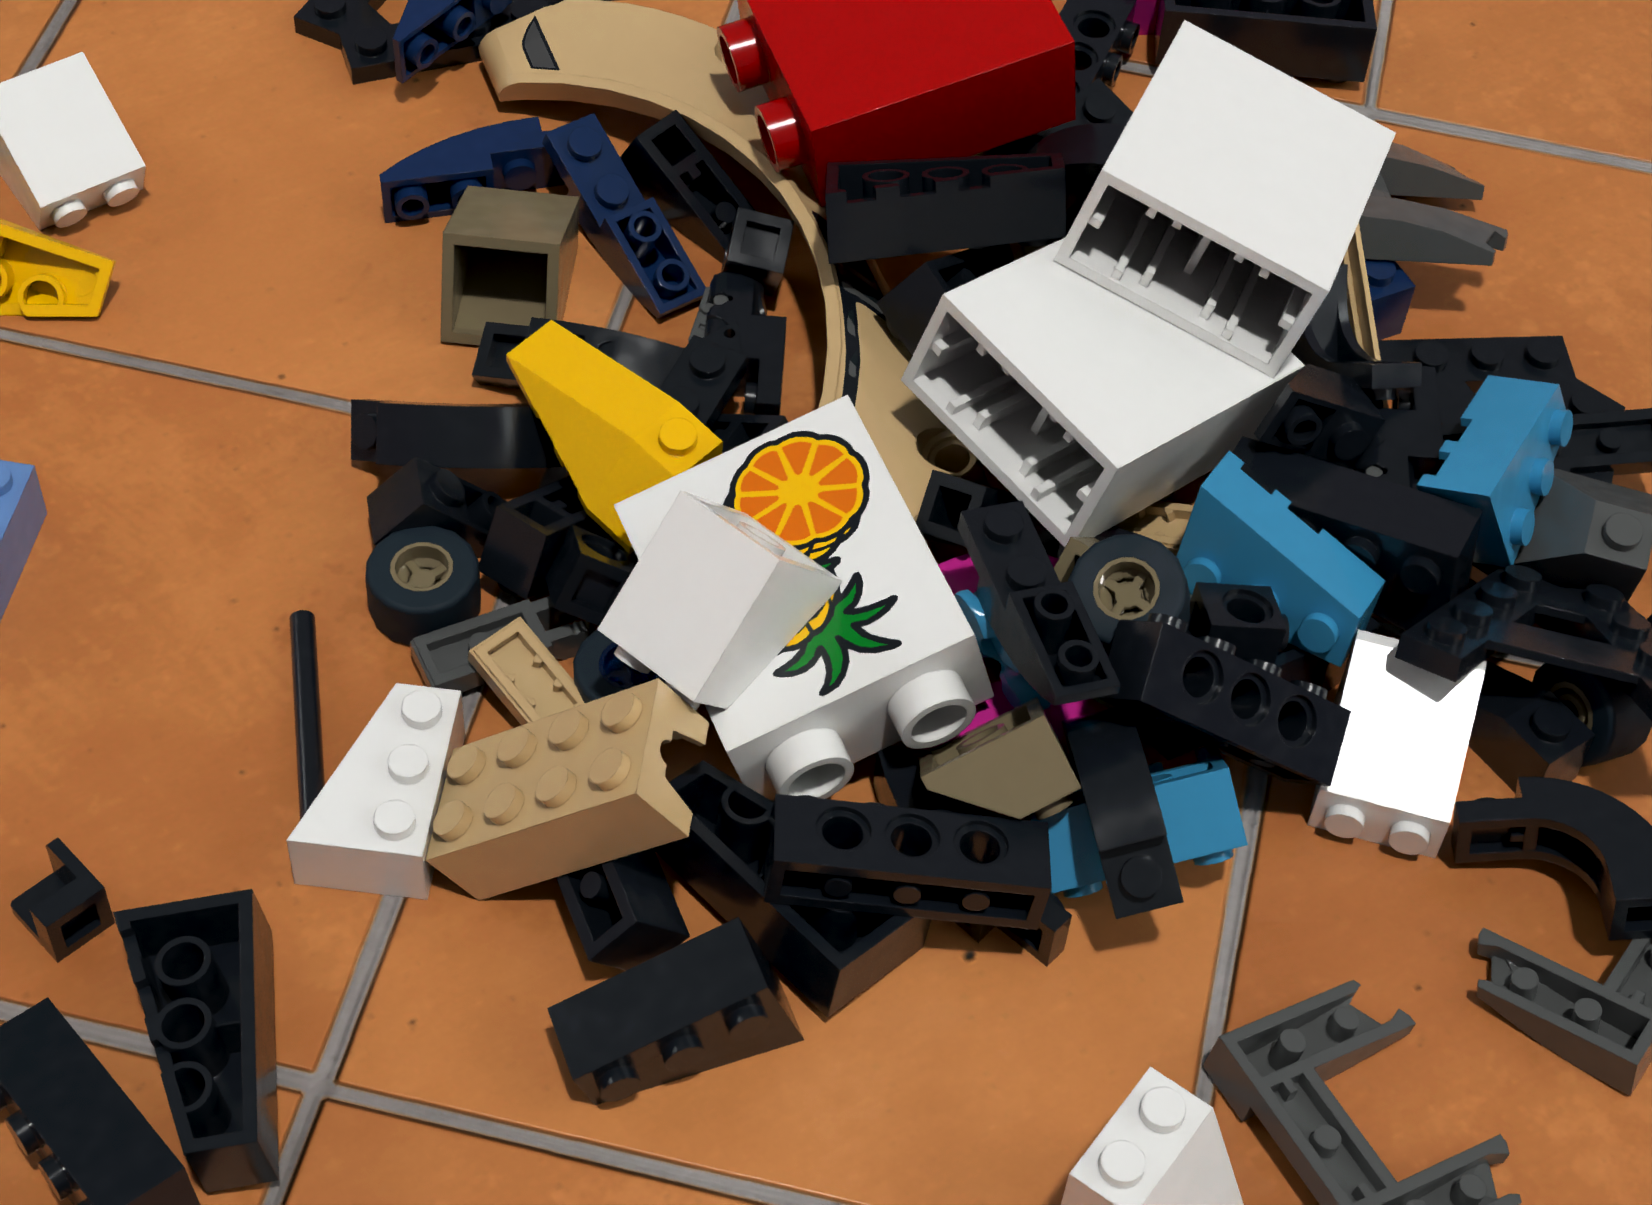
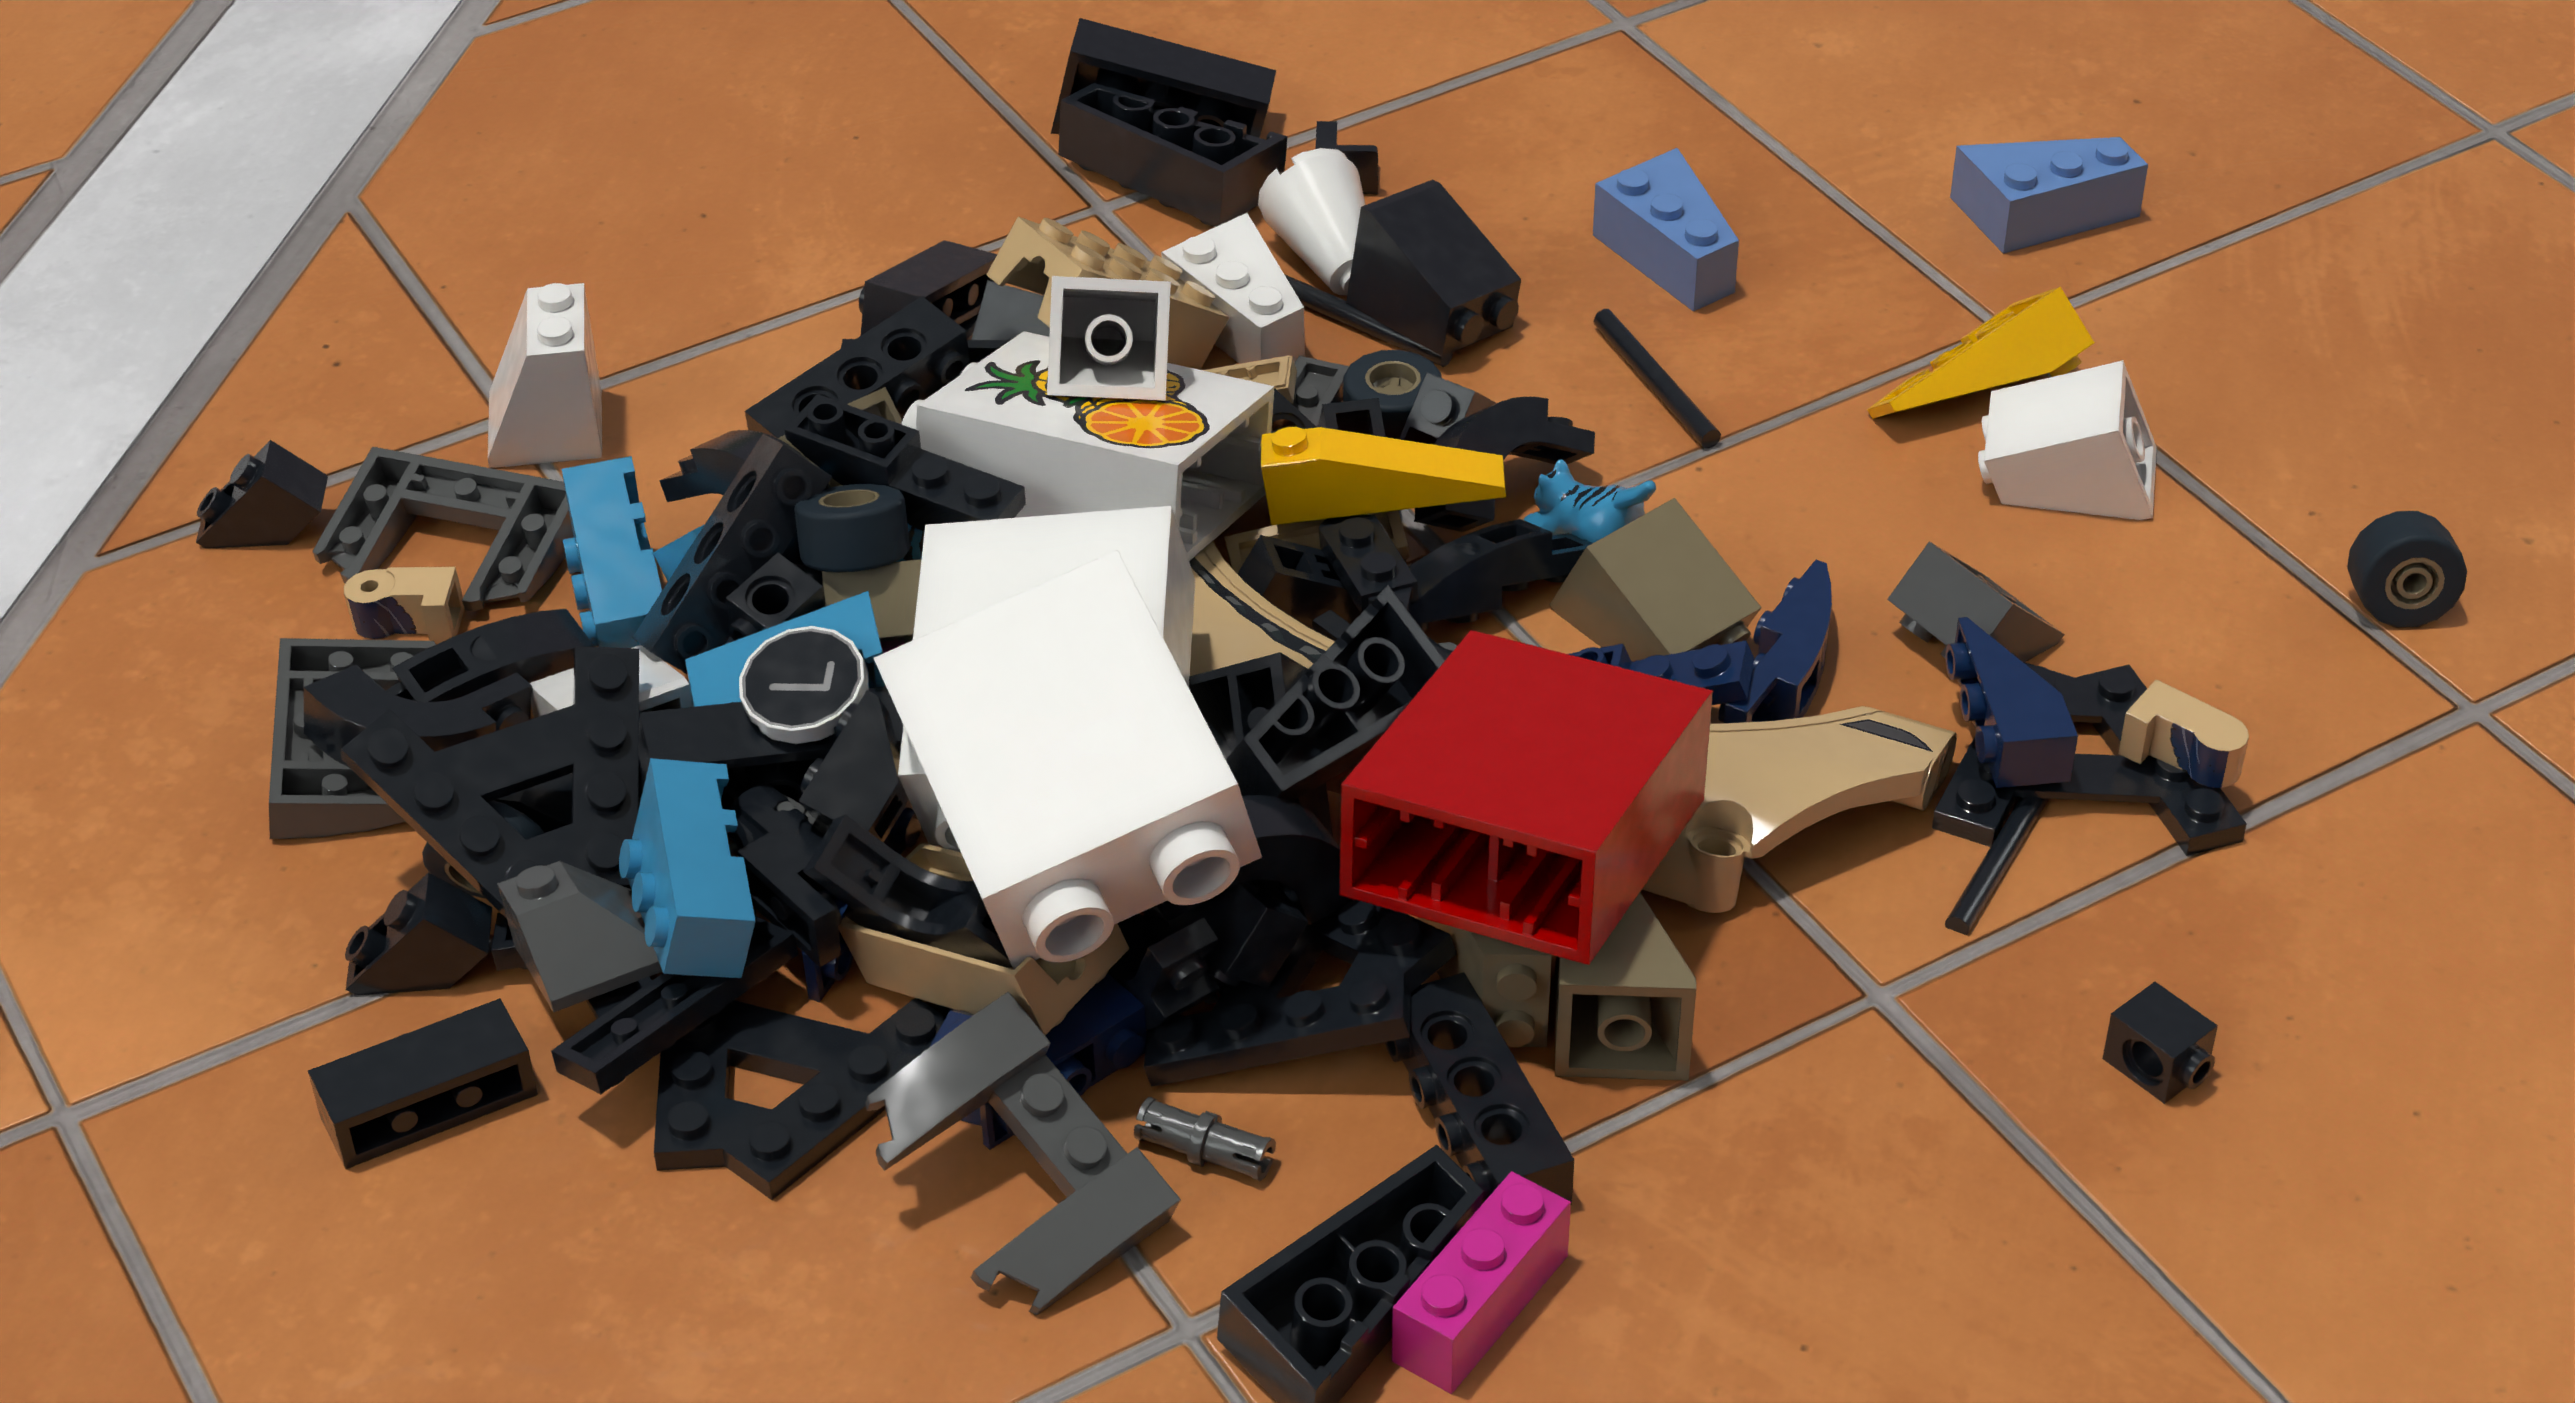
camera: 140 degrees right, 10 degrees down
none -> tan leg [344,567,465,644]
none -> black slope [386,609,595,702]
none -> dark azure wedge [561,456,662,648]
none -> black tile [739,626,869,744]
none -> white cone [1258,148,1366,295]
none -> black slope [1346,180,1521,357]
none -> dark azure animal [1524,459,1656,543]
none -> black bar [1594,309,1721,448]
none -> dark grey slope [1887,541,2065,662]

